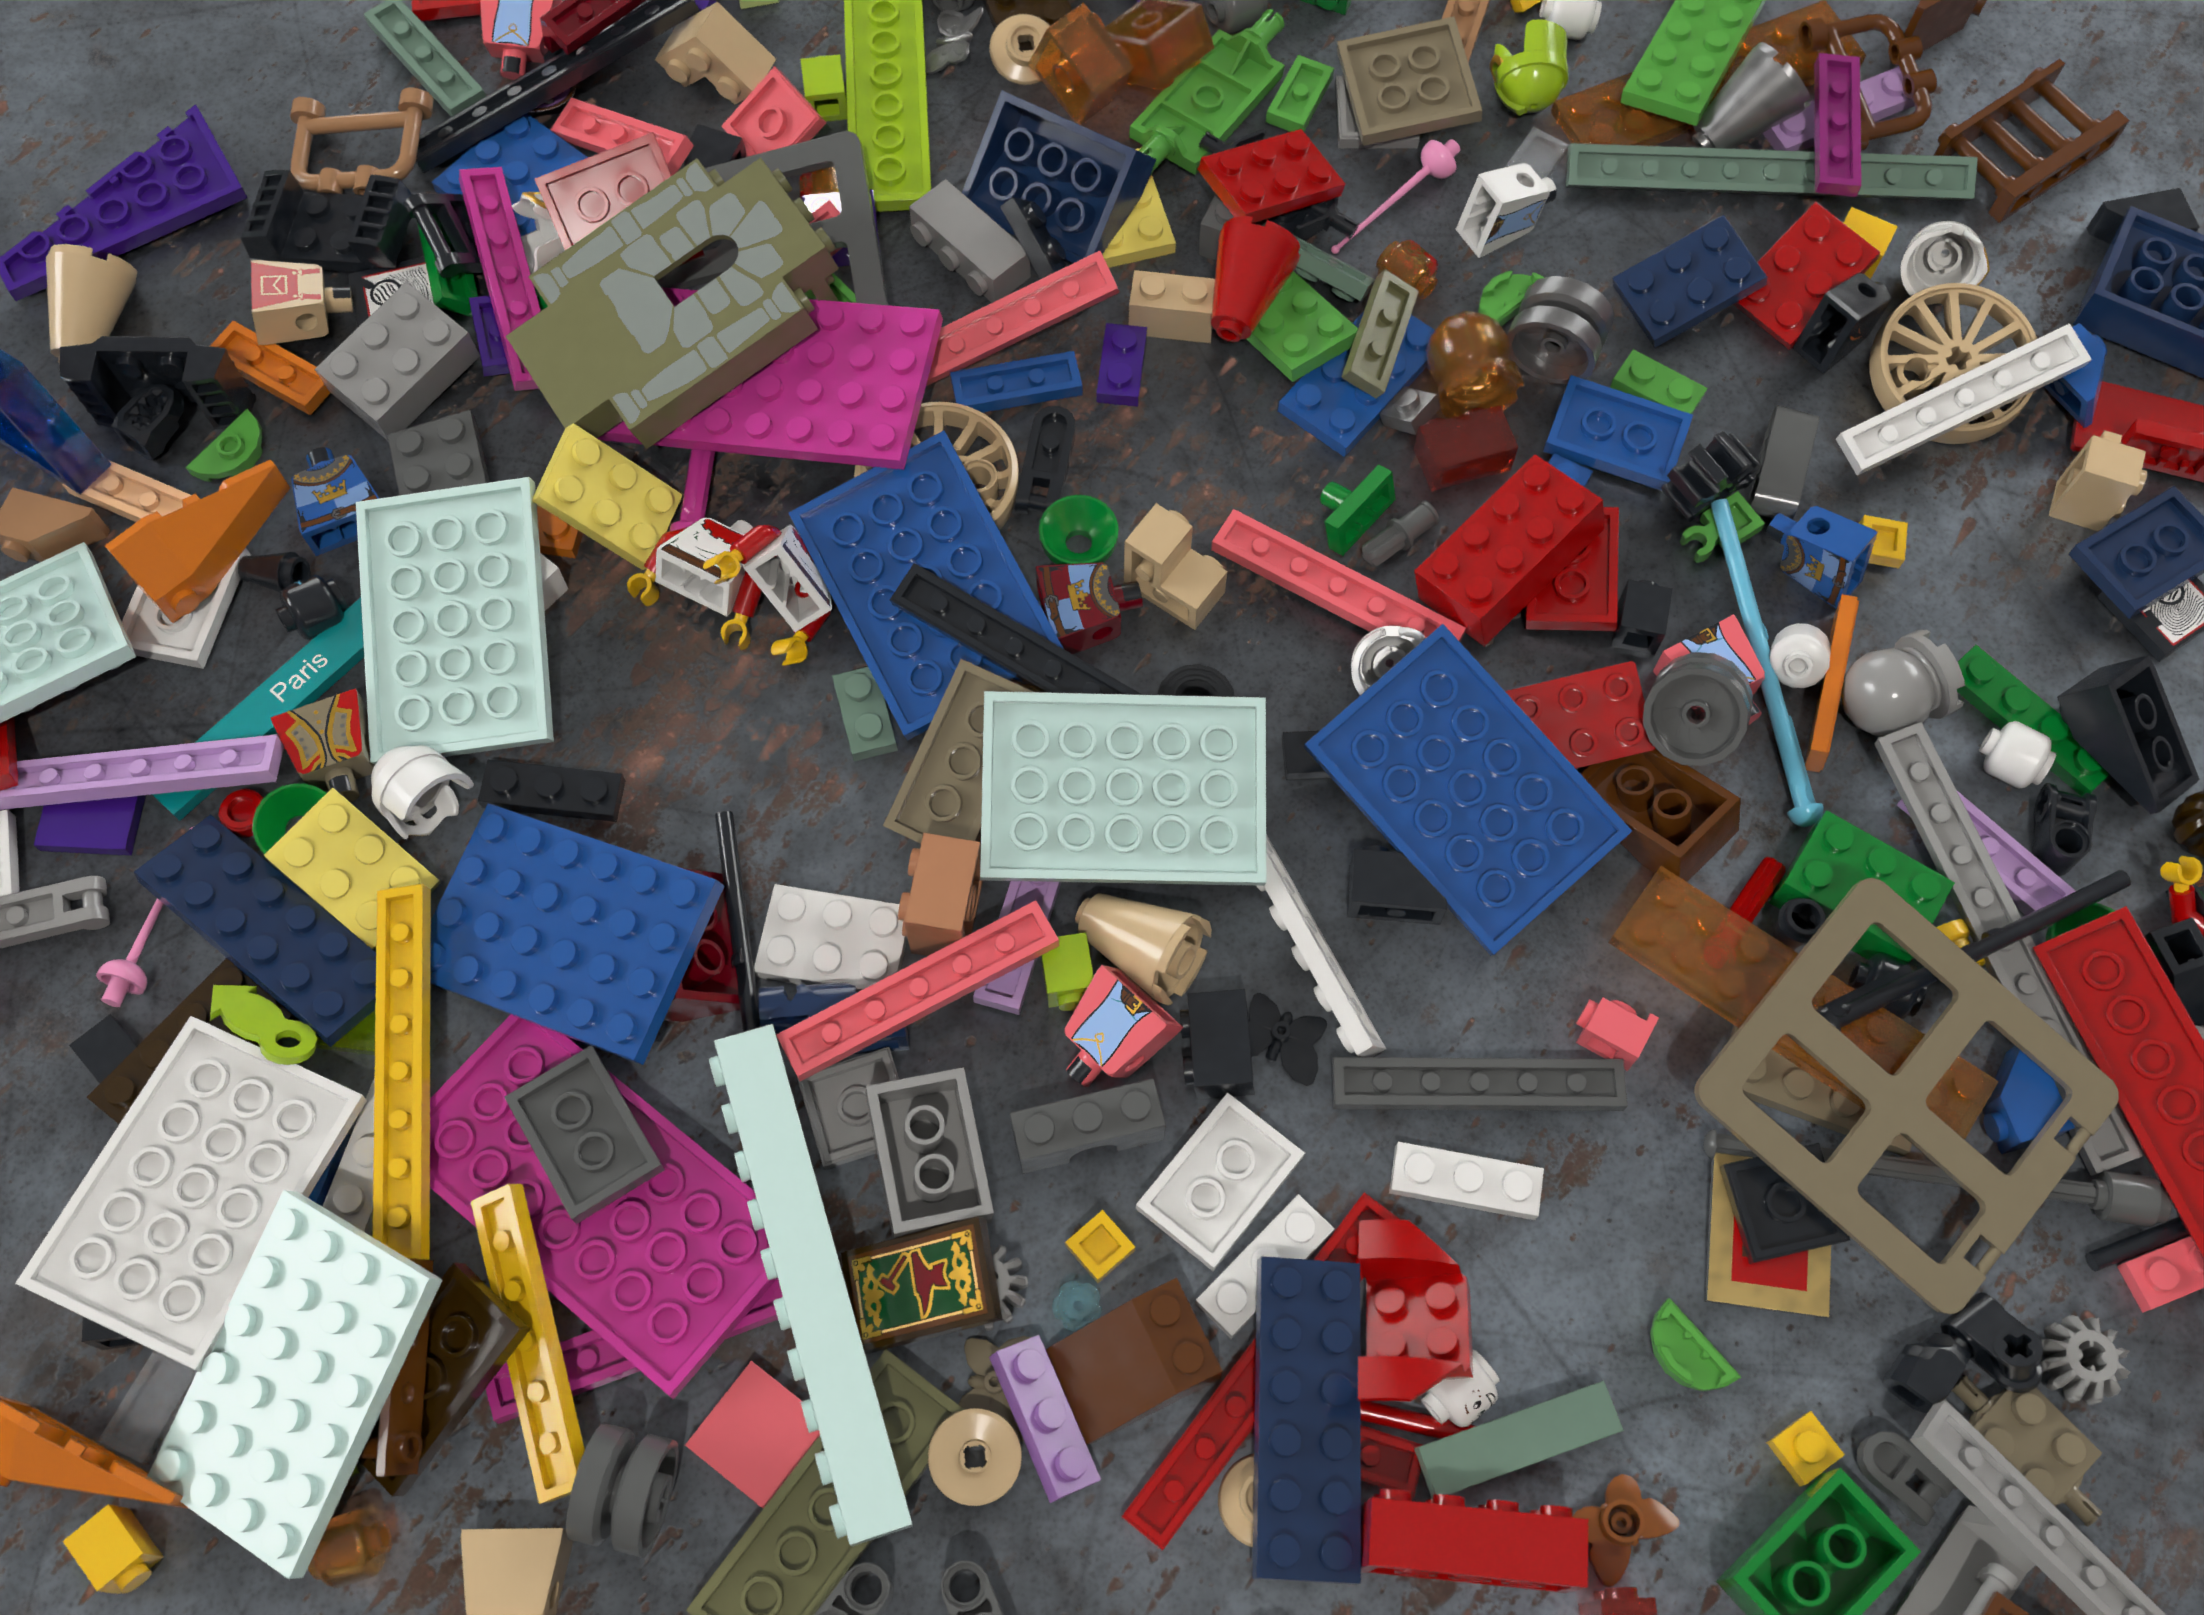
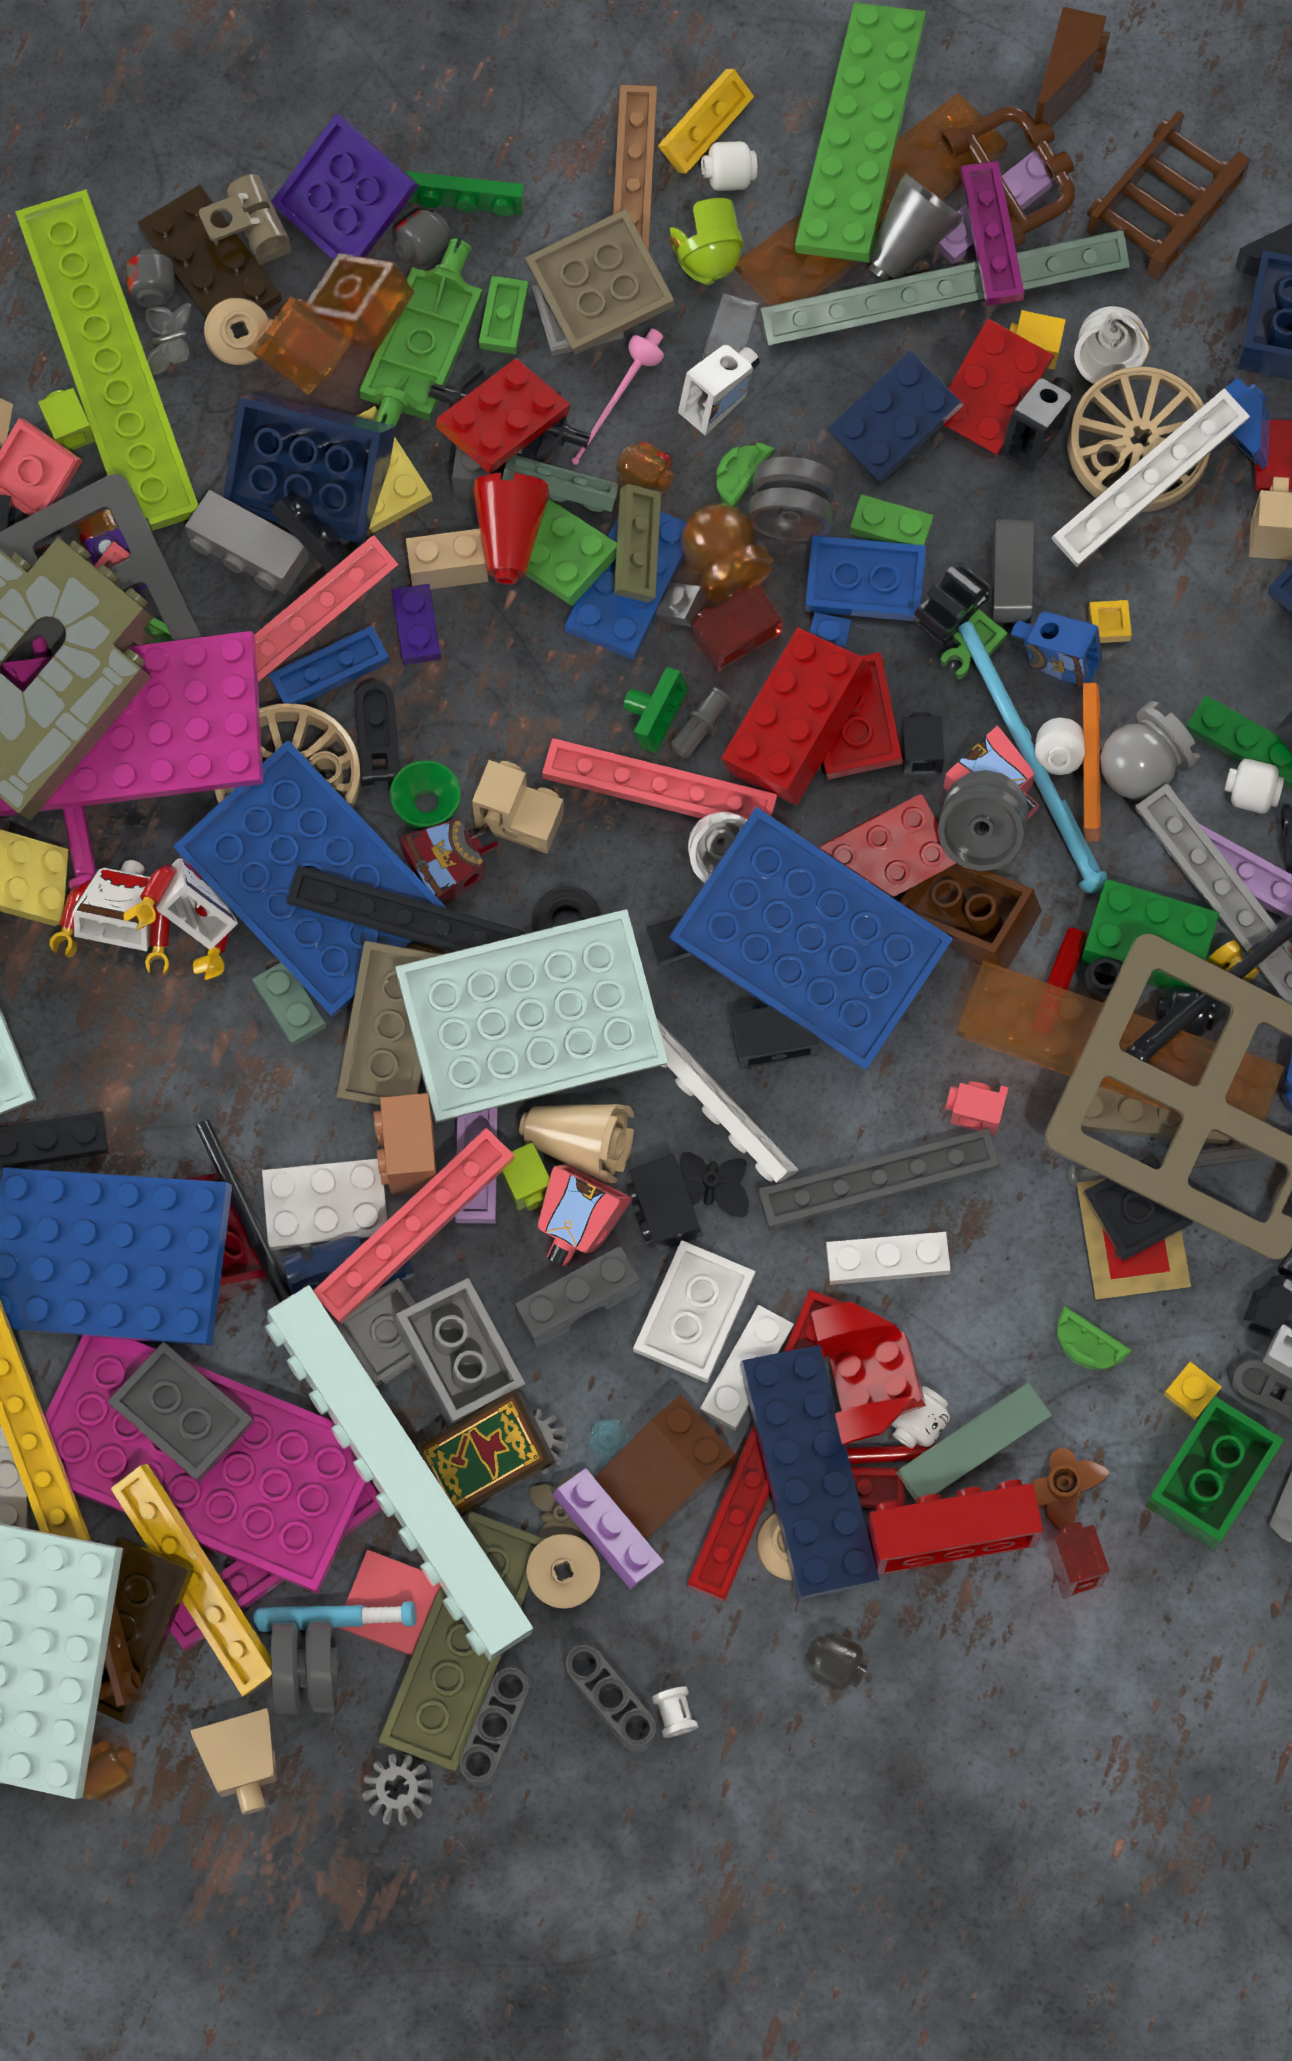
camera: 15 degrees left, 5 degrees up
yellow plate [1065,1210,1135,1283] -> none
none -> medium azure piece [253,1601,417,1632]

